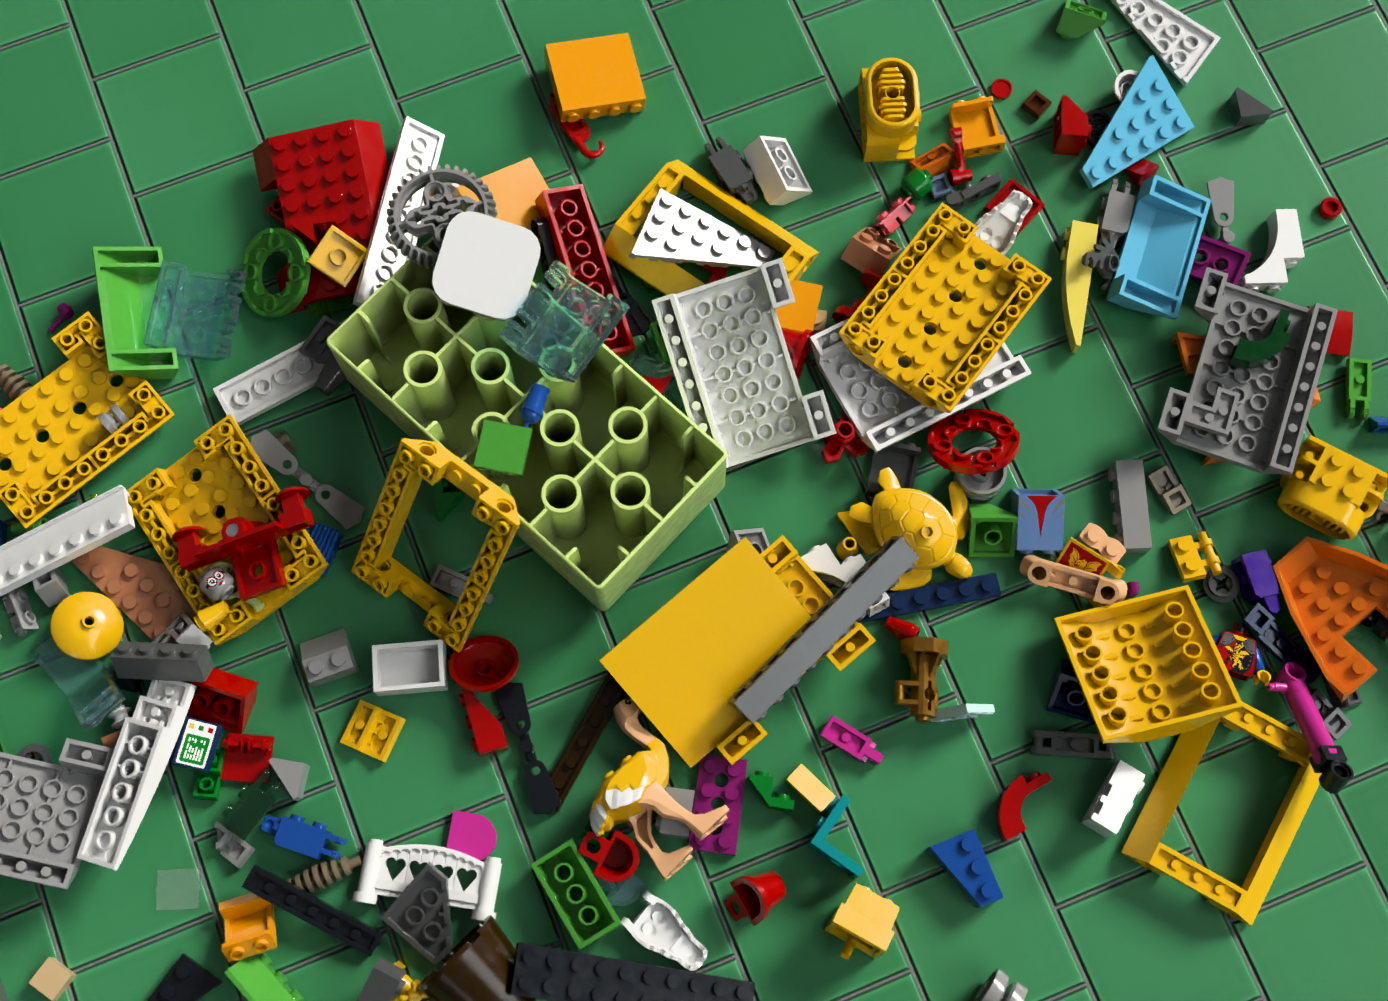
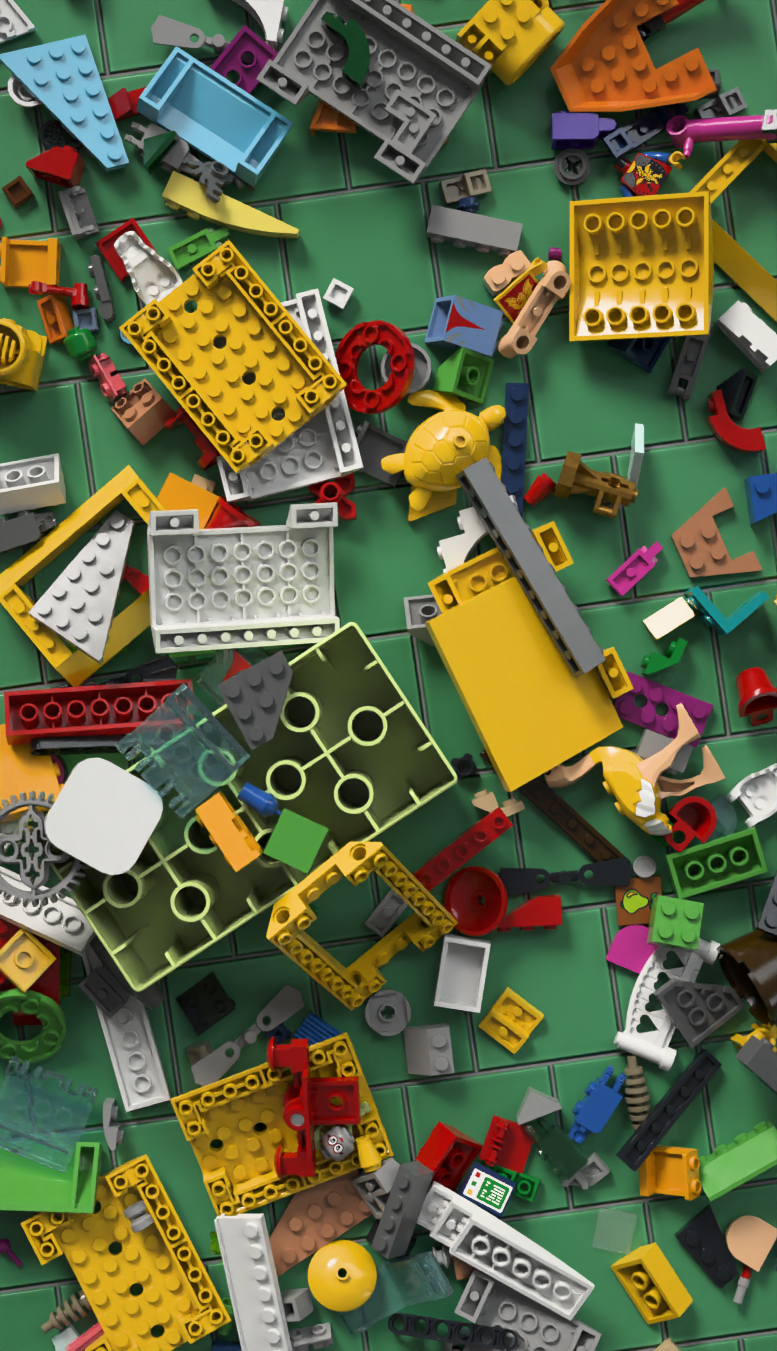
camera: 80 degrees left, 15 degrees up
yellow cone [836,537,859,560] -> none
yellow plate [1168,531,1222,583] -> none
none -> light grey hinge [58,186,100,240]
none -> light grey slope [103,1098,124,1151]
none -> dark green slope [143,131,180,175]
none -> bright green hinge [167,226,231,271]
none -> black hinge [176,972,236,1036]
none -> light orange wedge [195,791,264,872]
none -> dark grey plate [216,650,294,750]
none -> dark blue plate [264,1022,292,1045]
none -> white plate [323,278,354,310]
none -> light grey plate [365,988,411,1036]
none -> black beam [388,1313,521,1351]
none -> red slope [412,807,513,891]
none -> black plate [451,753,477,780]
none -> dark blue plate [457,197,480,214]
none -> tan slope [471,789,525,817]
none -> yellow slope [611,1242,693,1325]
none -> dark orange tile [614,875,662,926]
none -> light grey piece [633,856,656,879]
none -> bright green brick [647,895,704,952]
none -> nougat wing [671,487,762,578]
none -> black slope [716,369,758,420]

